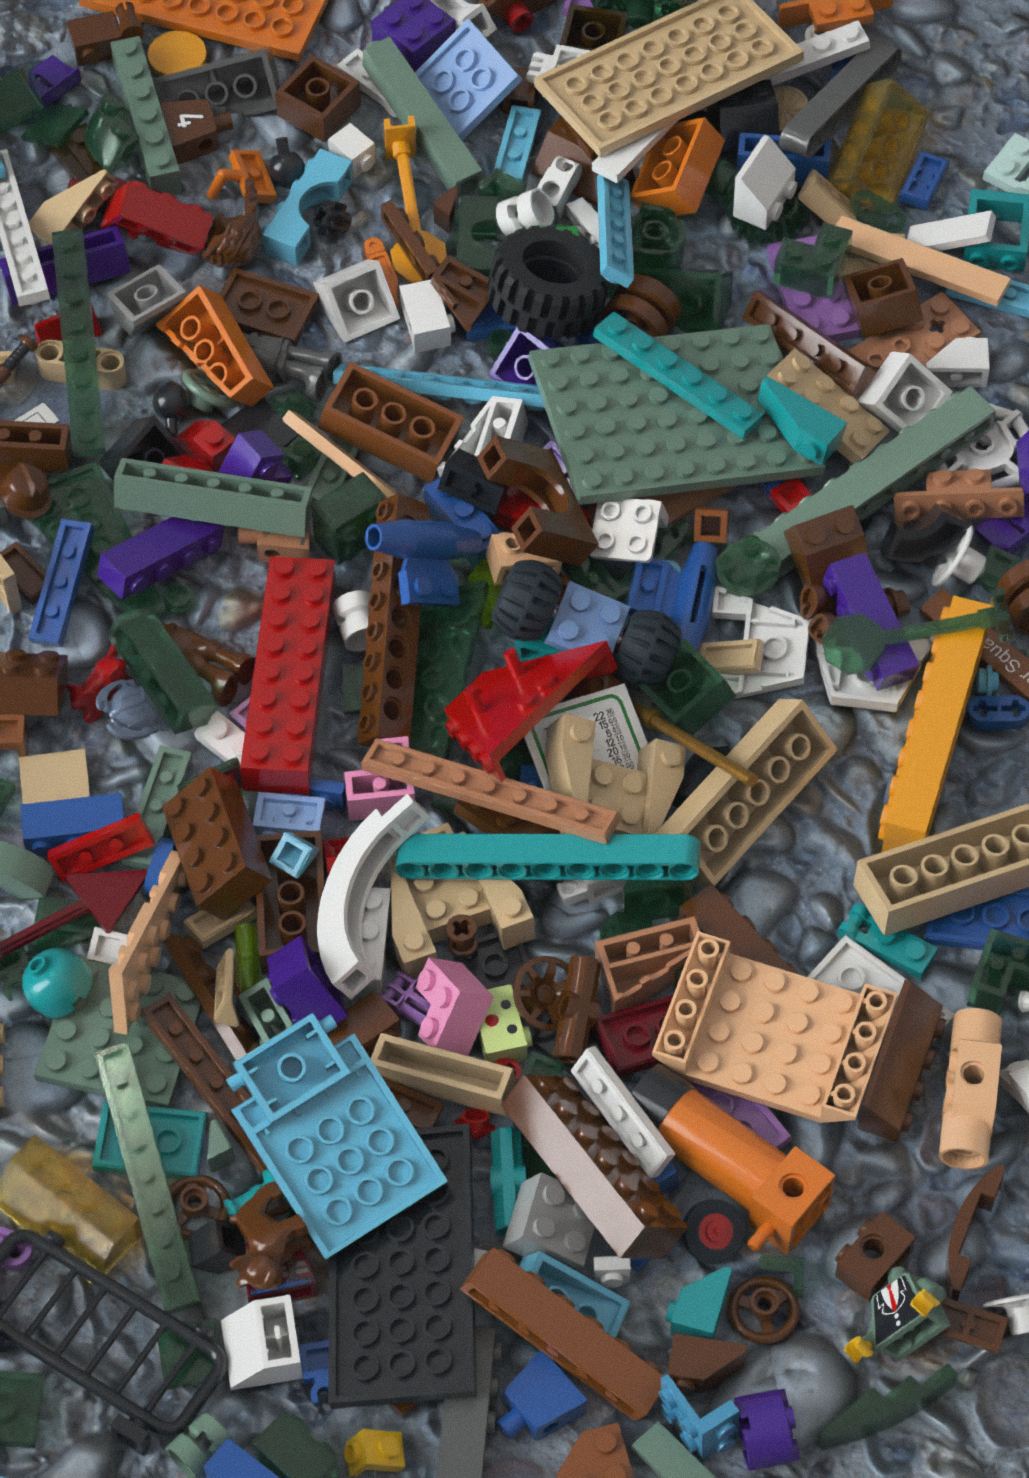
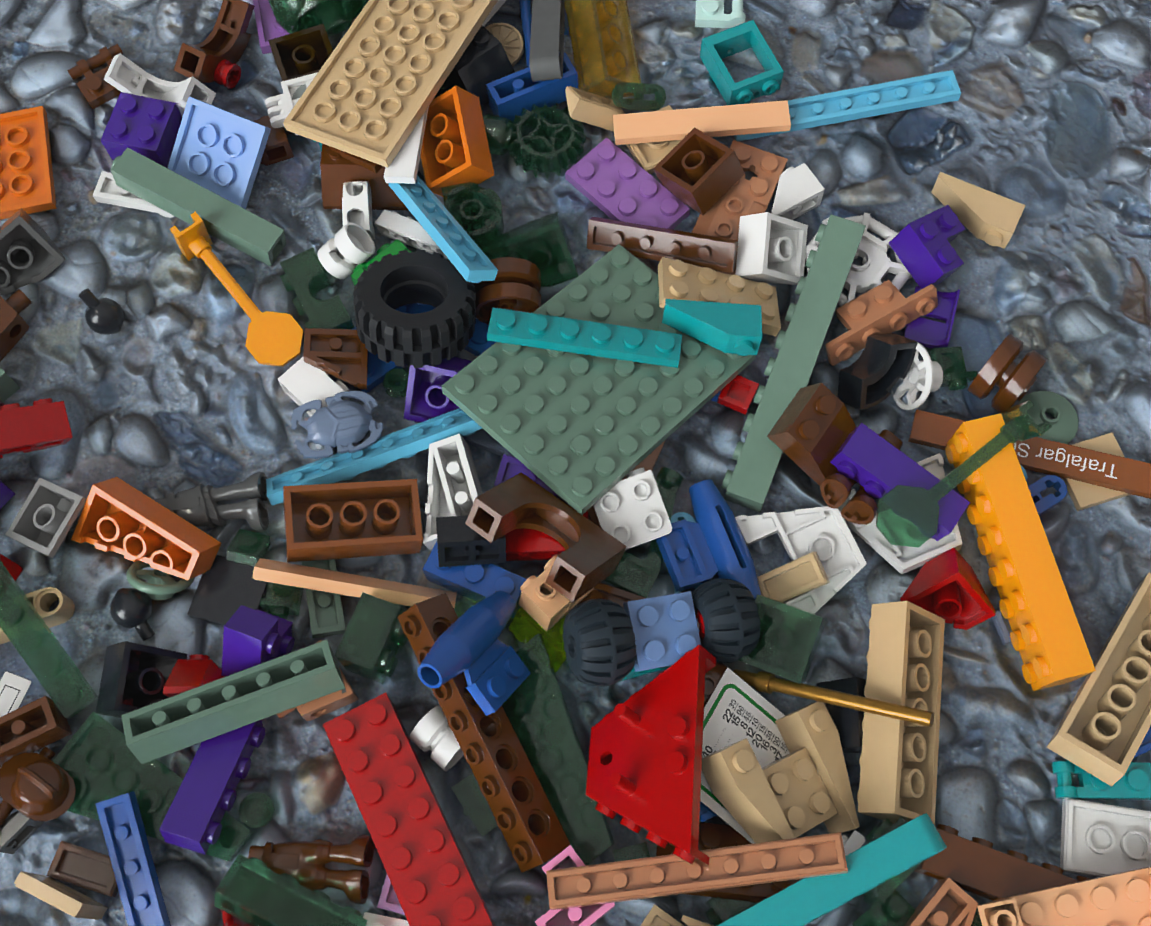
camera: 30 degrees left, 10 degrees up
red slope [174,420,236,473] -> none
reddish brown hair [202,178,261,268] -> none
orange plate [206,149,277,204] -> none
reddish brown plate [219,267,319,347] -> none
medium azure arch [261,148,354,266] -> none
reddish brown brick [275,55,361,143] -> none
black gear [313,200,352,239] -> none
white slope [313,259,401,343] -> none
white brick [328,123,376,178] -> none
orange piece [364,237,400,306] -> none
reddish brown plate [381,199,440,281] -> none
reddish brown slope [433,186,459,233] -> none
clear green bracket [477,168,526,208] -> none
medium azure plate [493,105,541,187] -> none
dark orange brick [694,506,730,543] -> none
clear green dish [716,534,782,596] -> none
white slope [733,135,797,230] -> none
clear green brick [773,222,853,300] -> none
blue plate [899,151,950,211] -> none
white tile [907,210,996,251] -> none
none -> sand blue shield [290,391,383,459]
none -> red slope [900,548,996,630]

